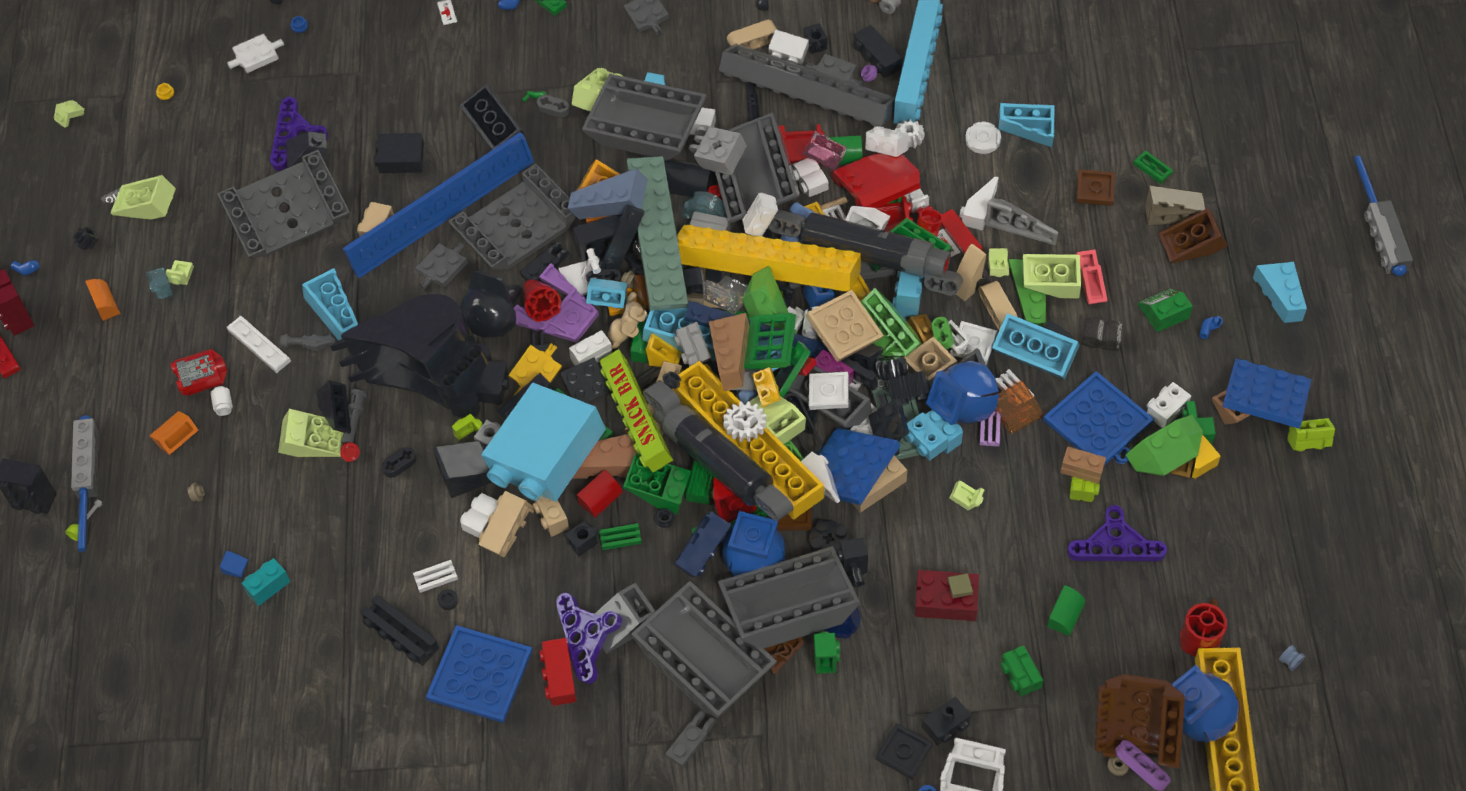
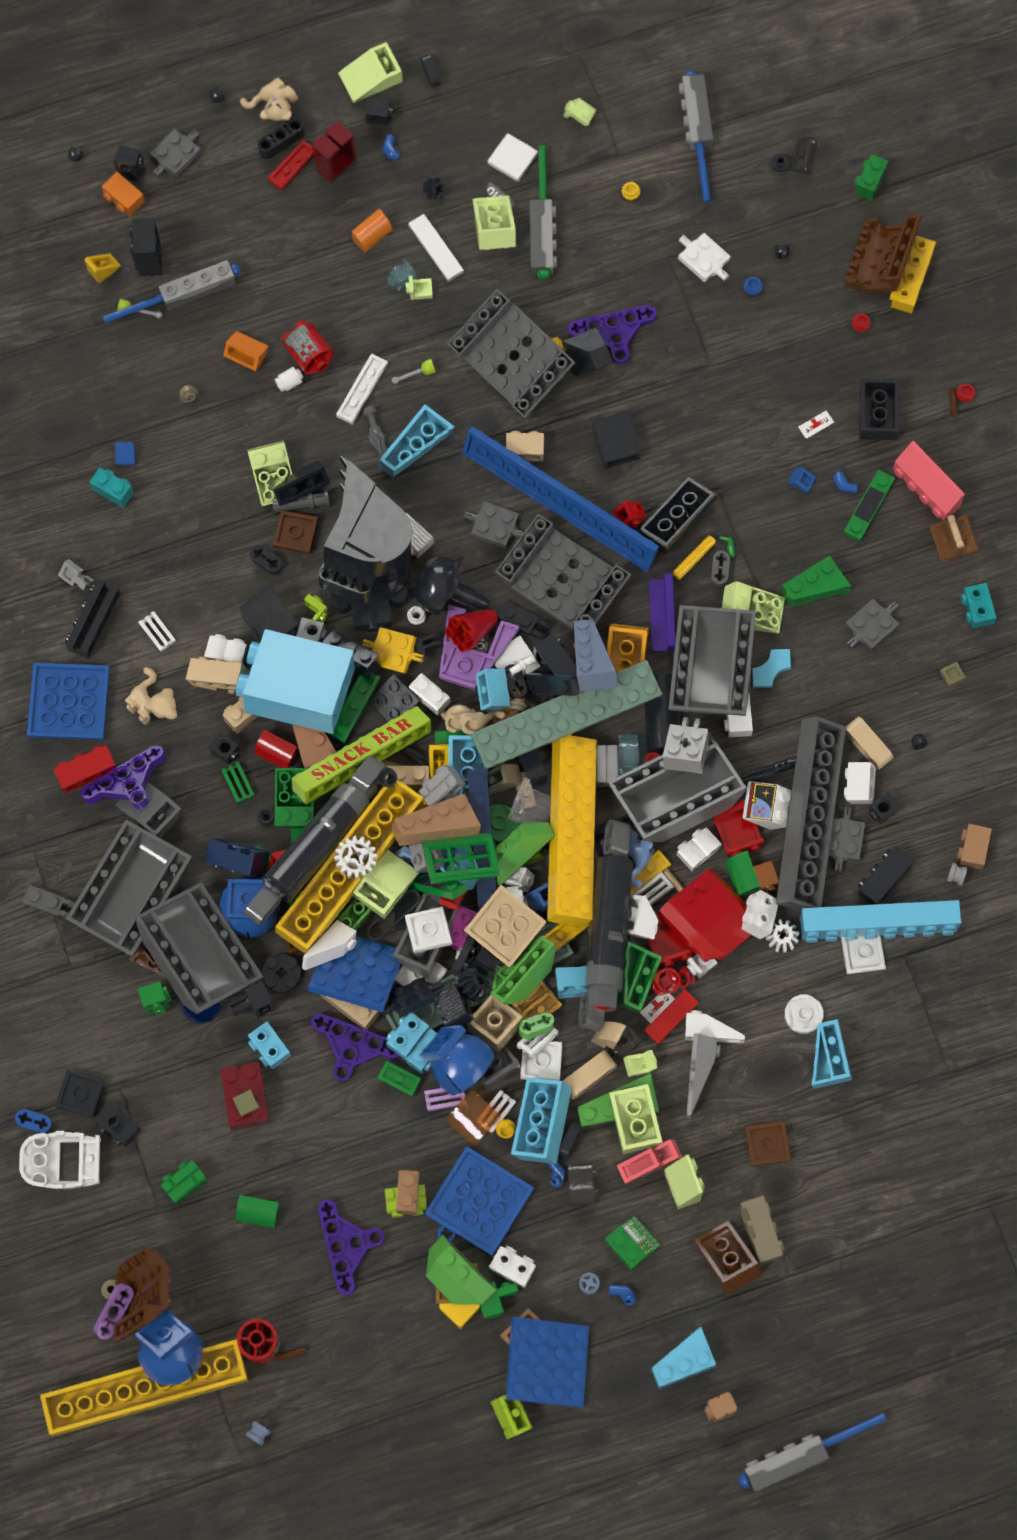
camera: 75 degrees right, 15 degrees up
red plate [340,442,360,462] -> none
black tile [437,589,458,610] -> none
white brick [743,192,778,236] -> none
yellow hips [752,367,781,408] -> none
clear pink brick [802,131,847,170] -> none
medium lavender plate [861,65,877,82] -> none
yellowish green bracket [949,480,984,511] -> none
green tile [1133,150,1173,184] -> none
none -> light grey plate [58,559,94,590]
none -> yellow slope [85,253,121,283]
none -> tan animal [125,667,177,725]
none -> medium azure brick [248,1022,291,1070]
none -> reddish brown plate [273,510,318,554]
none -> dark purple beam [311,1014,400,1082]
none -> green plate [377,1061,421,1097]
none -> hinge [392,359,436,384]
none -> white plate [407,606,426,625]
none -> white tile [409,214,464,282]
none -> white tile [488,133,538,182]
none -> yellow plate [496,1119,516,1139]
none -> piece [530,145,557,280]
none -> blue arm [547,1161,565,1187]
none -> sand blue wheel [579,1273,599,1295]
none -> red brick [613,500,647,529]
none -> dark purple panel [649,574,676,652]
none -> yellowish green slope [664,1155,705,1209]
none -> yellow axle [672,535,716,580]
none -> piece [679,71,713,203]
none -> medium nougat brick [704,1392,737,1423]
none -> slope [743,781,792,830]
none -> dark orange brick [753,861,779,893]
none -> green wedge [781,556,851,607]
none -> blue slope [788,467,816,493]
none -> white tile [841,935,886,974]

